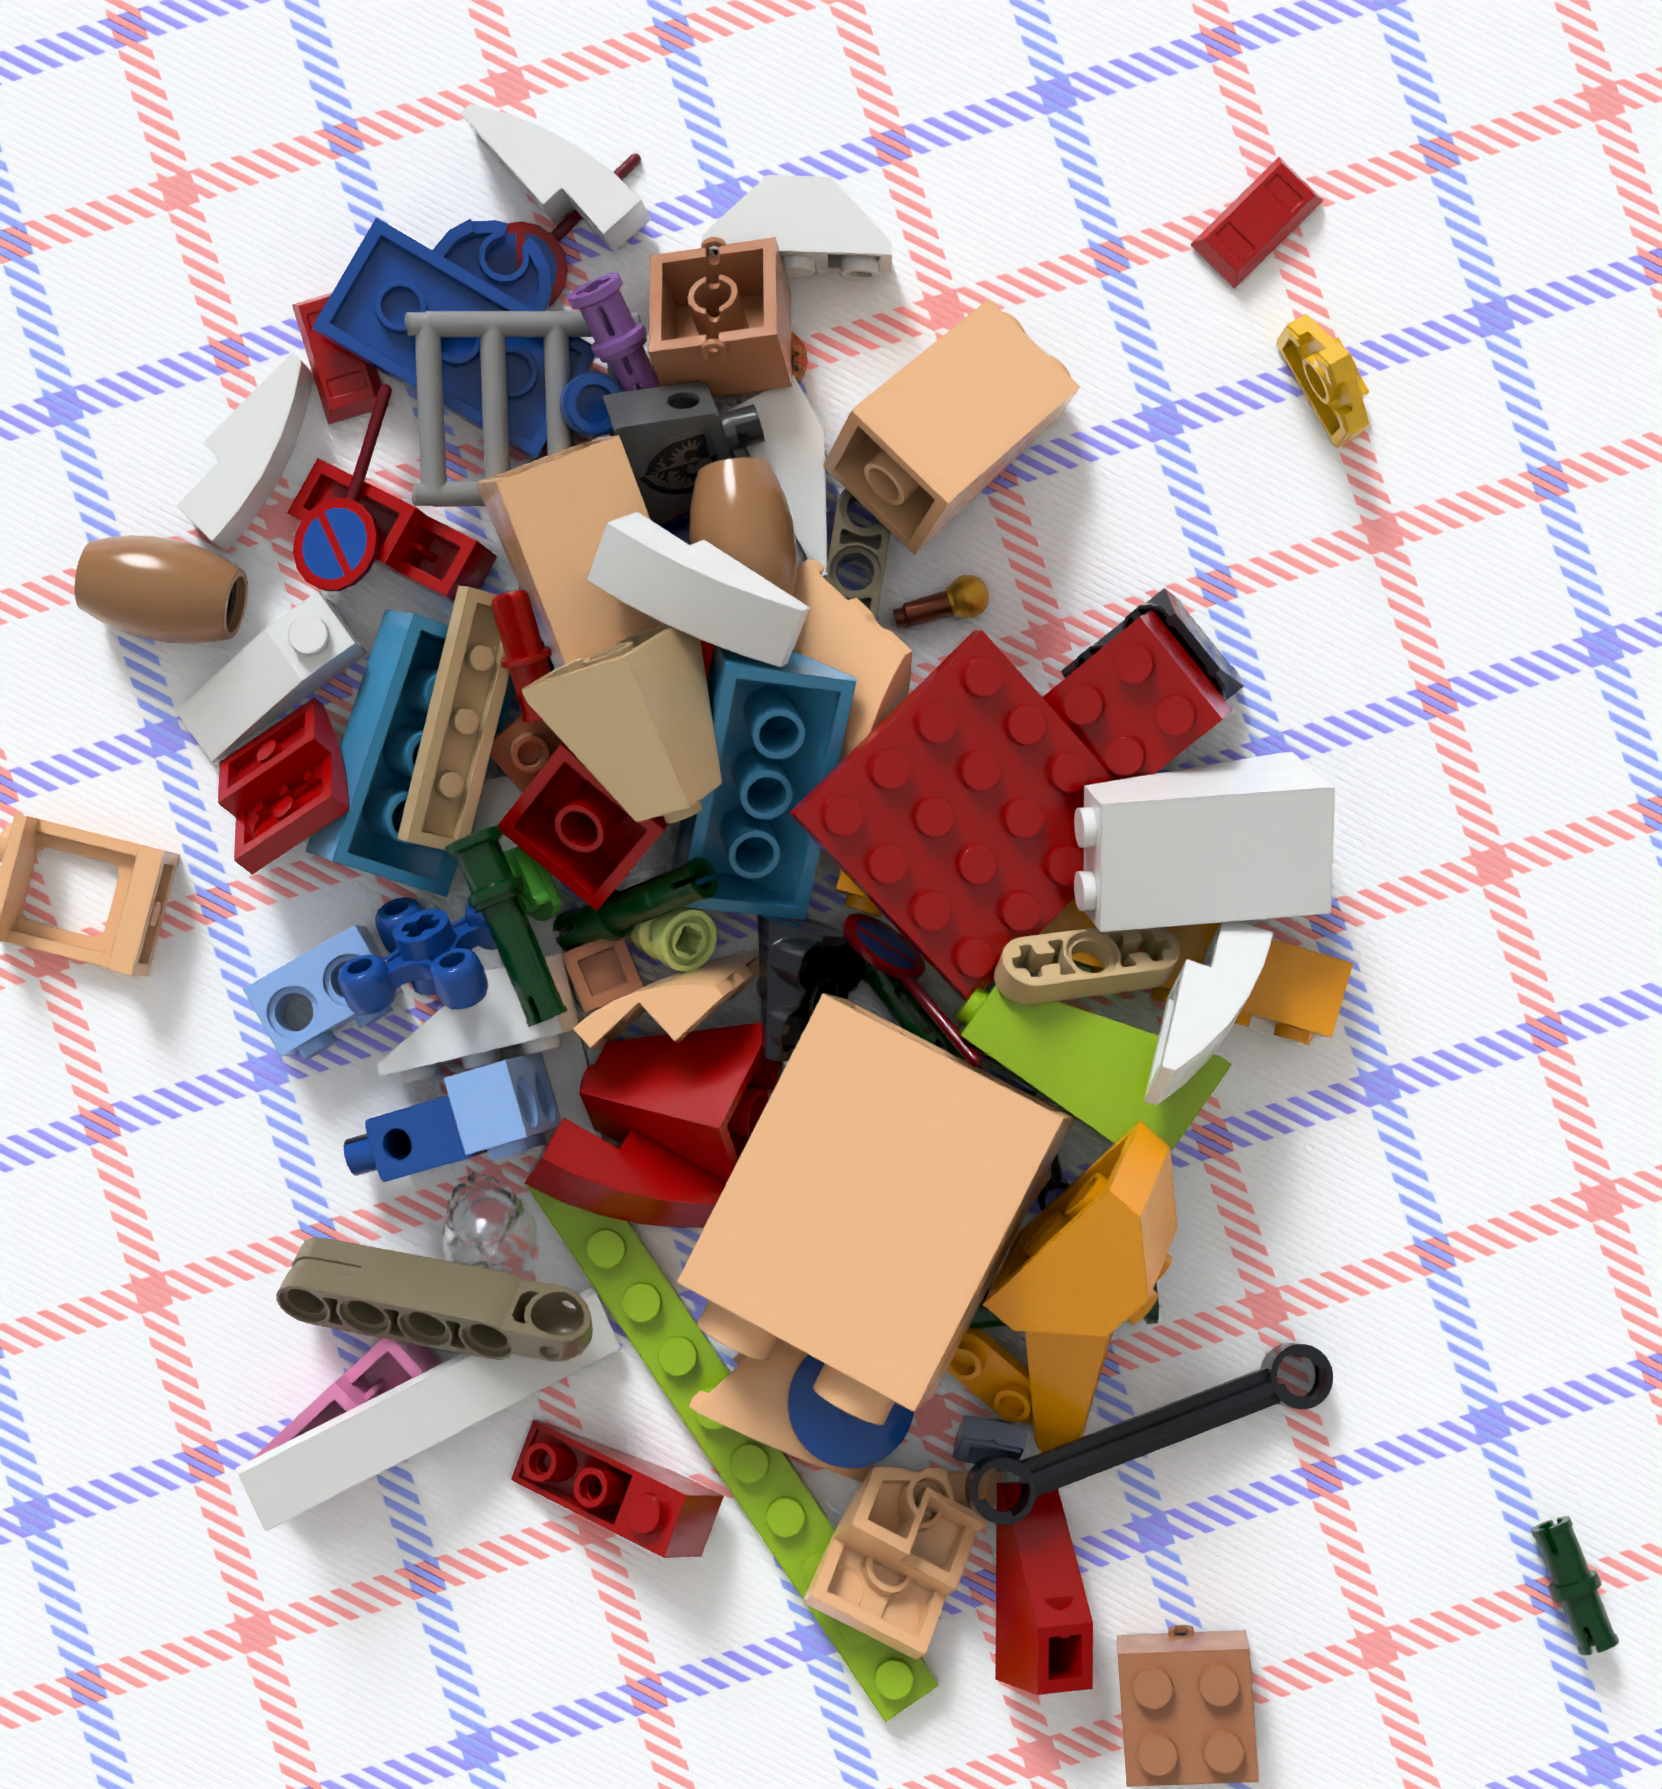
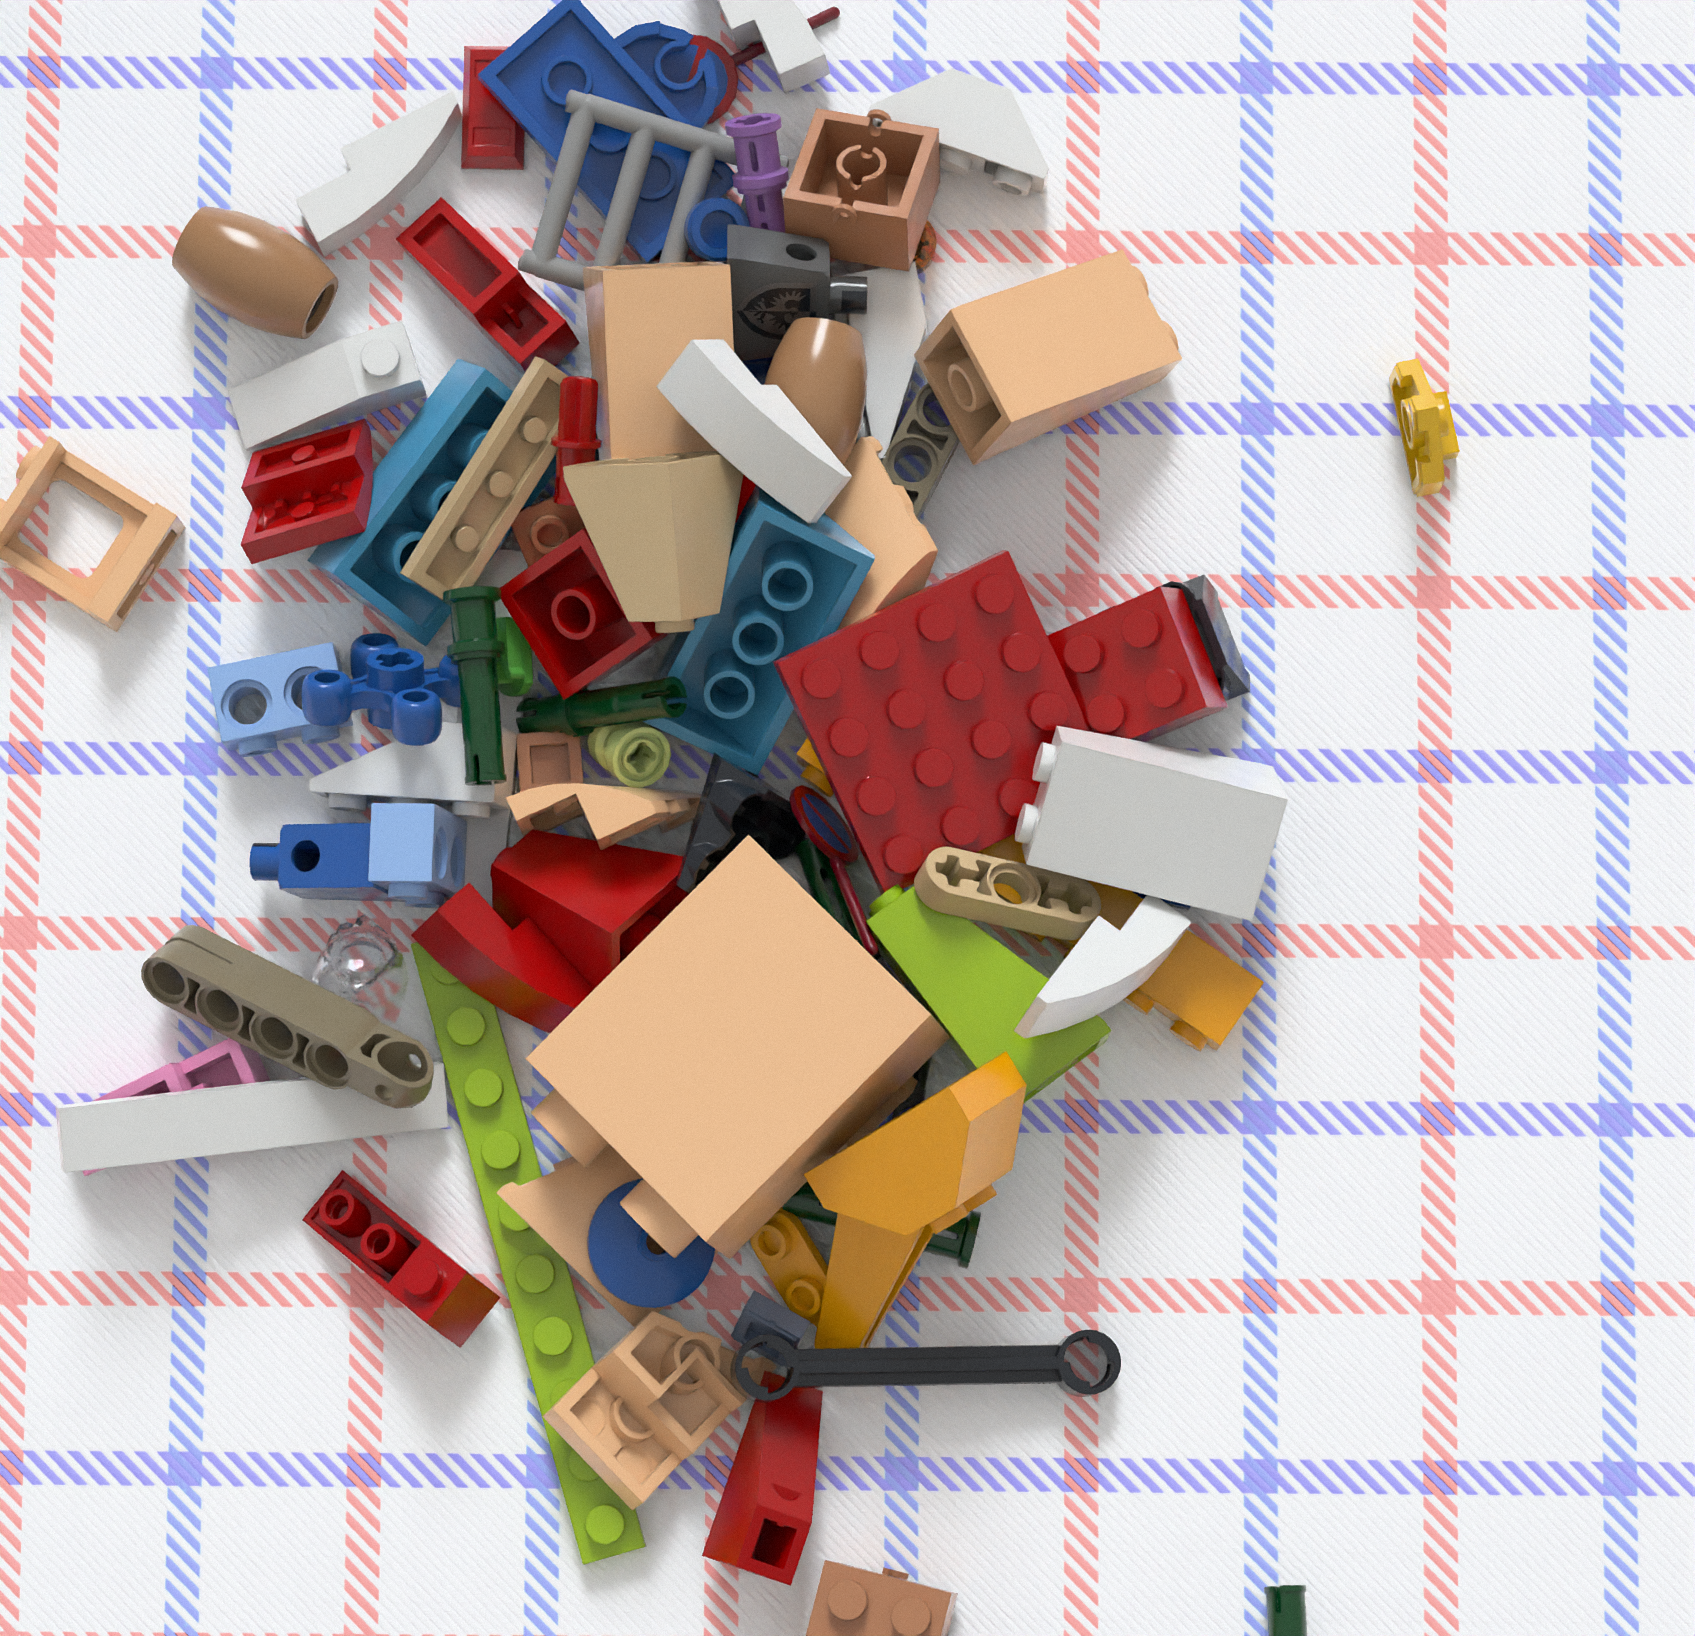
camera: 20 degrees right, 5 degrees down
piece [293,384,392,591] -> none
piece [893,575,989,628] -> none
red tile [1190,156,1323,289] -> none

